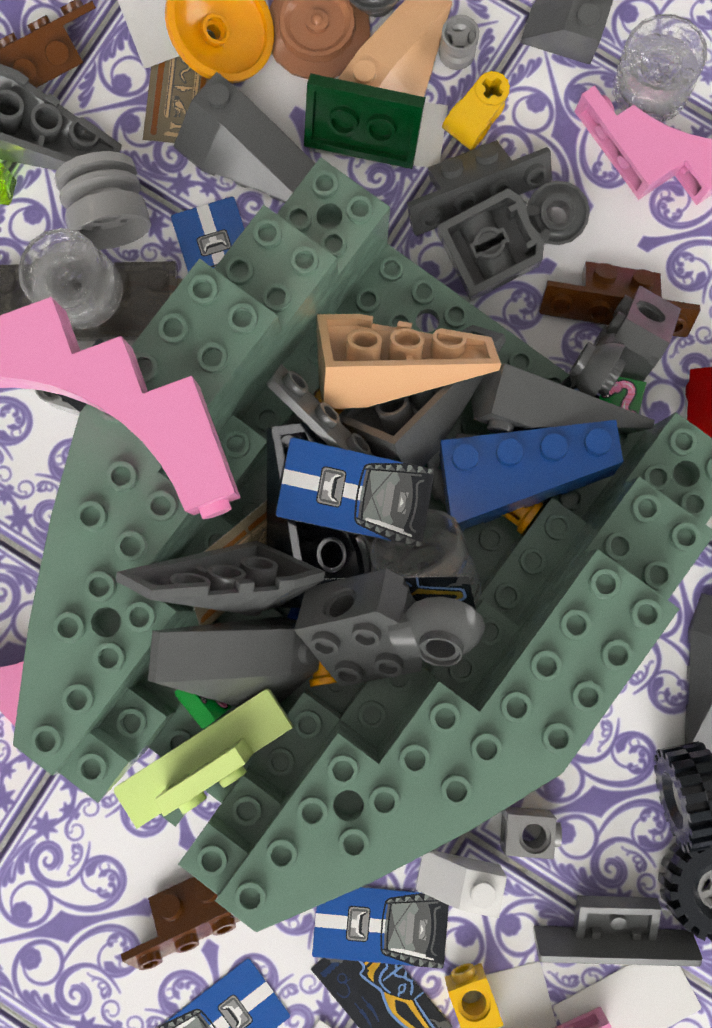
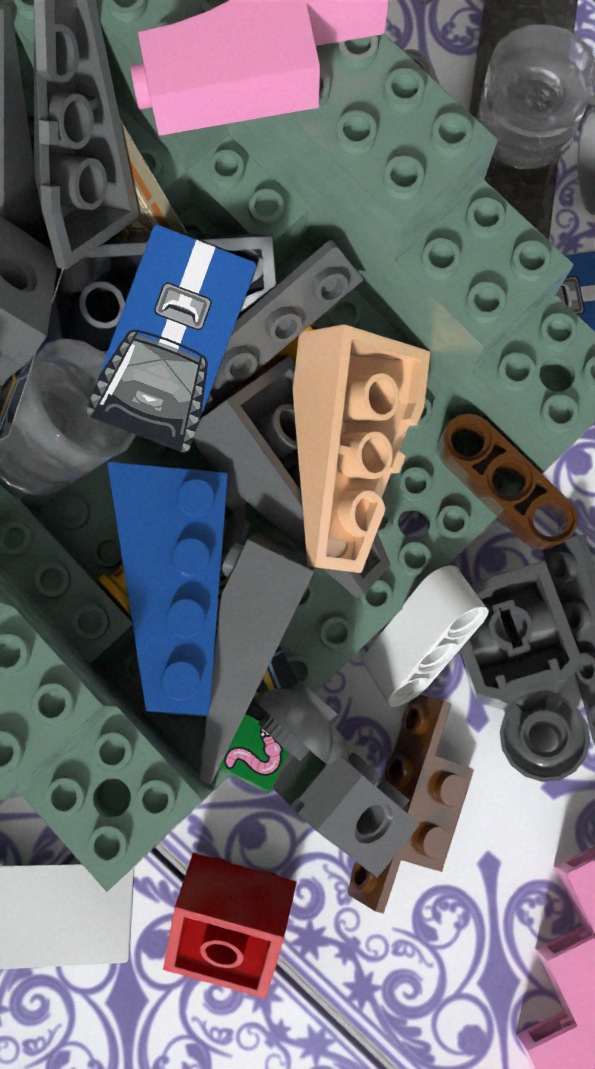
camera: 100 degrees right, 5 degrees down
none -> white beam [362,565,488,707]
none -> reddish brown beam [438,413,578,550]

